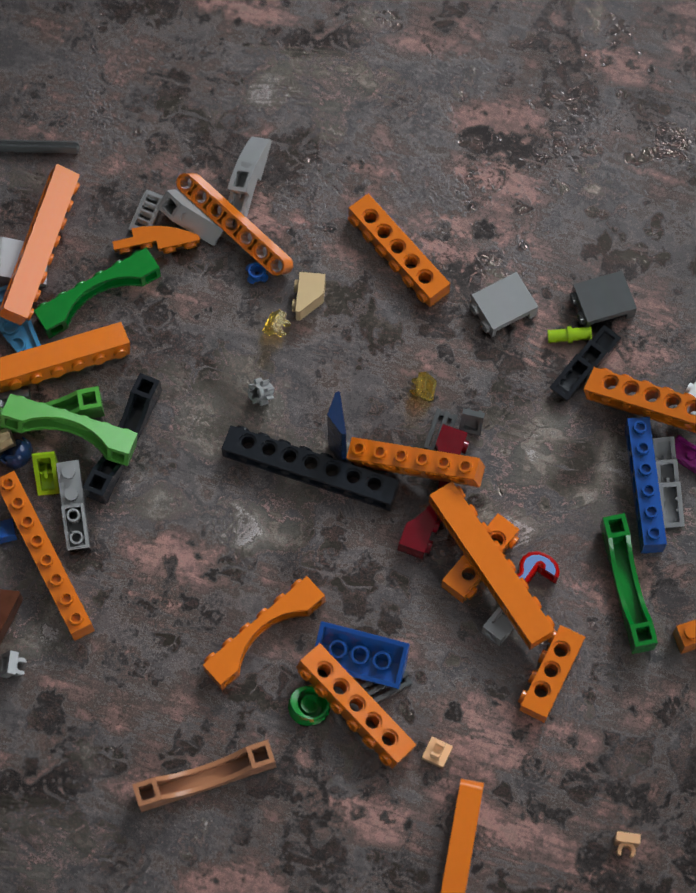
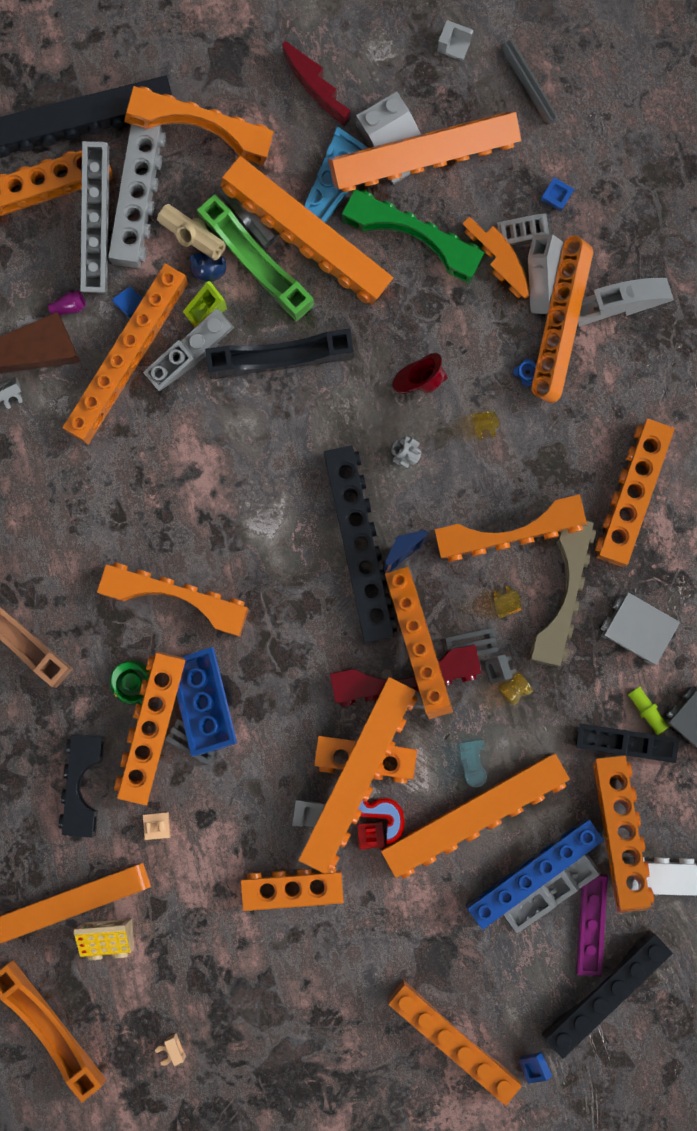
camera: 55 degrees right, 15 degrees up
bright green arch [1,394,138,466] -> none
tan slope [292,272,326,320] -> none
green arch [600,513,658,654] -> none
none -> black arch [59,734,105,838]
none -> slope [74,919,134,960]
none -> red tile [357,822,384,850]
none -> orange brick [380,753,570,879]
none -> dark red piece [392,353,448,393]
none -> orange arch [435,494,587,562]
none -> clear light blue leg [458,739,487,787]
none -> clear yellow wheel [499,672,533,706]
none -> dark tan arch [529,521,596,667]
none -> blue plate [541,177,574,212]

